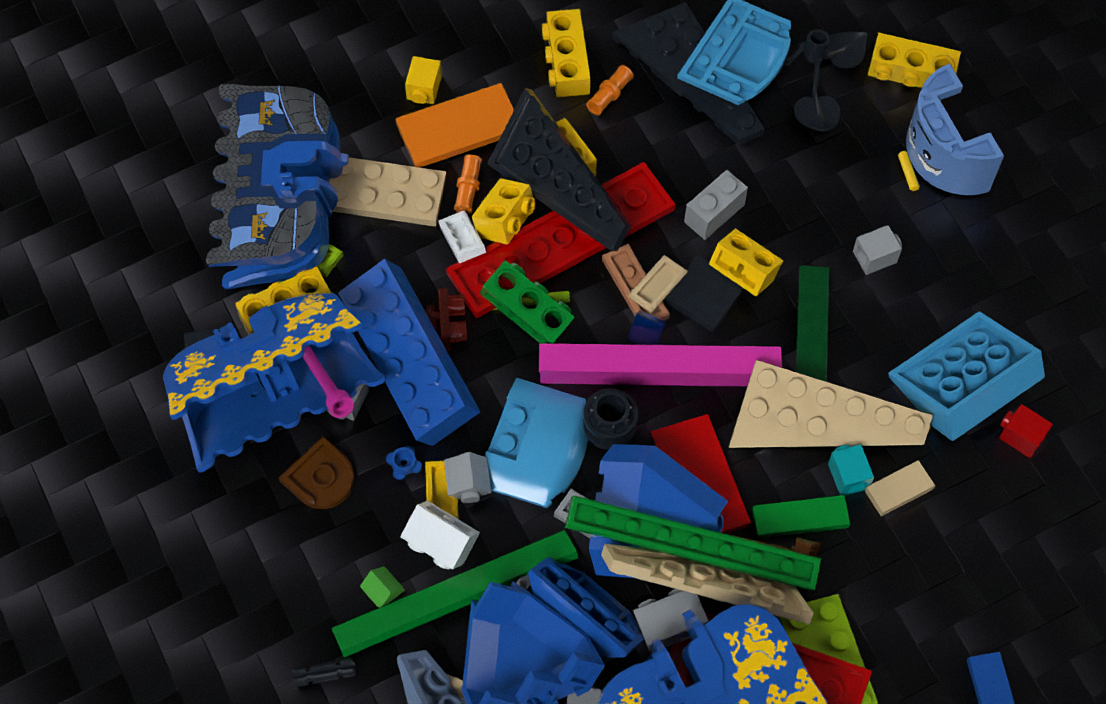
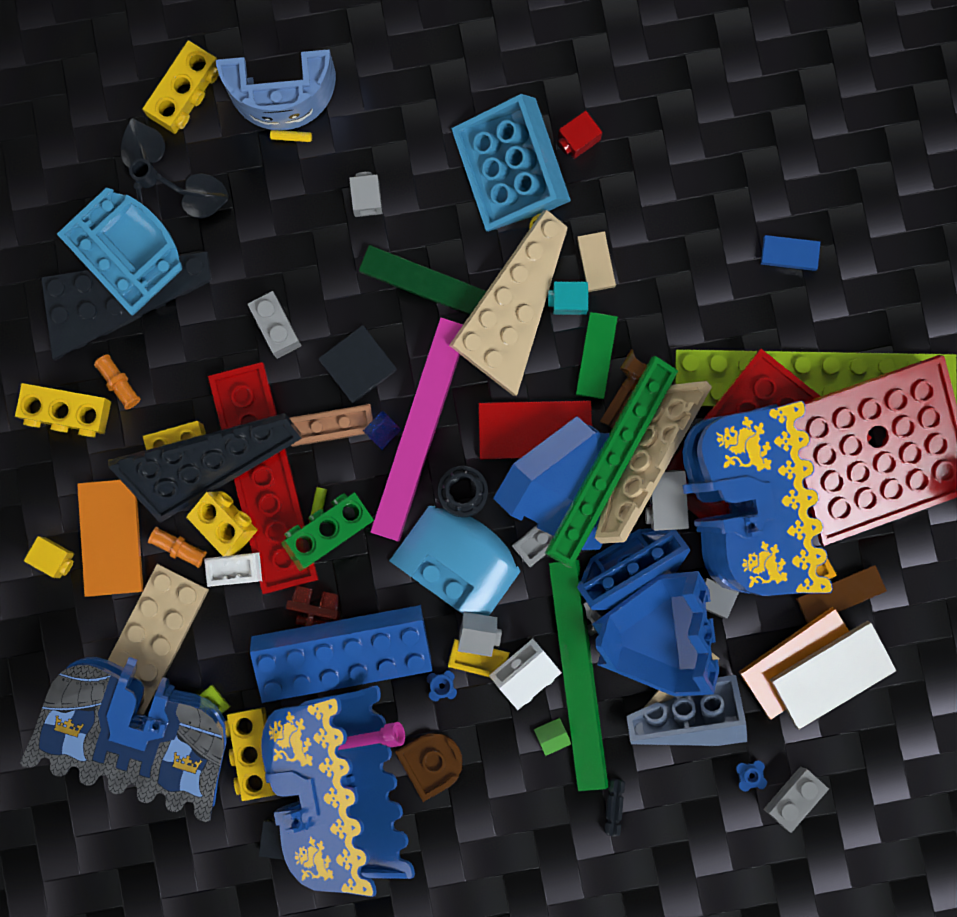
camera: 70 degrees left, 20 degrees up
tan tile [628,255,688,313] -> none
yellow brick [709,228,783,297] -> none

